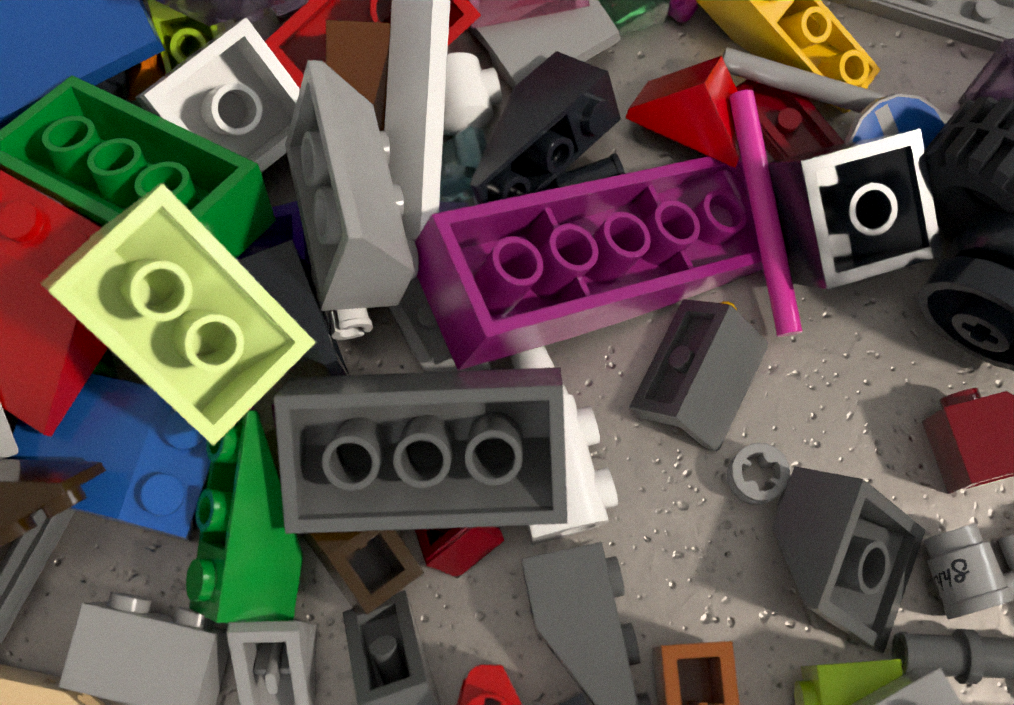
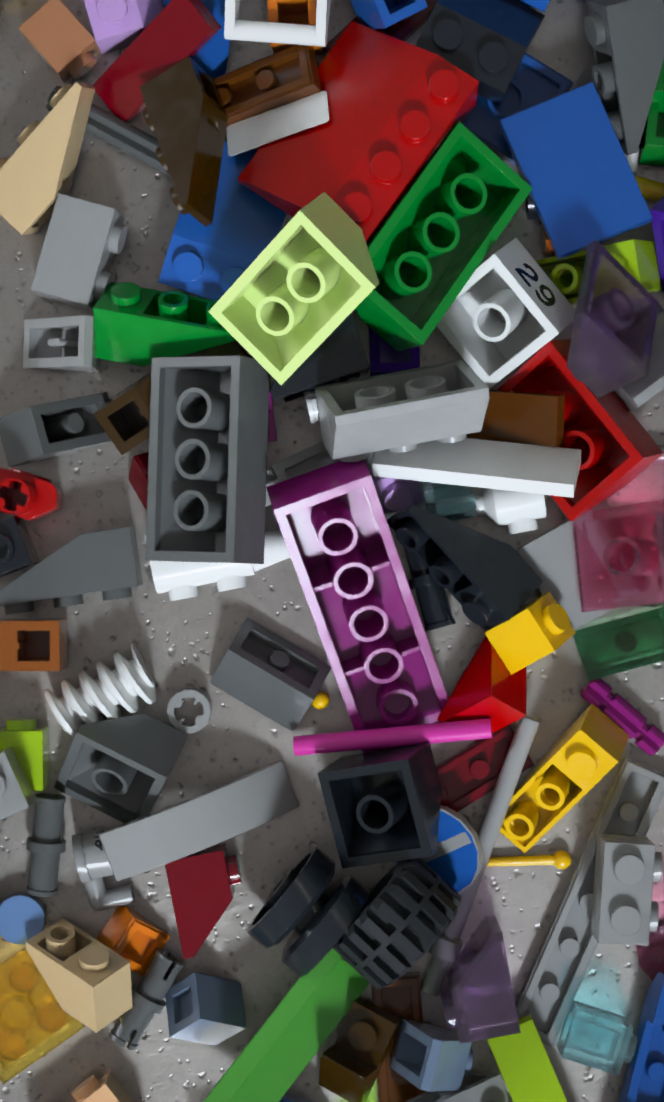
camera: 90 degrees right, 15 degrees up
none -> white piece [44,644,156,738]
none -> light grey slope [98,761,299,881]
none -> yellow brick [485,591,576,675]
none -> yellow hinge [485,850,572,870]

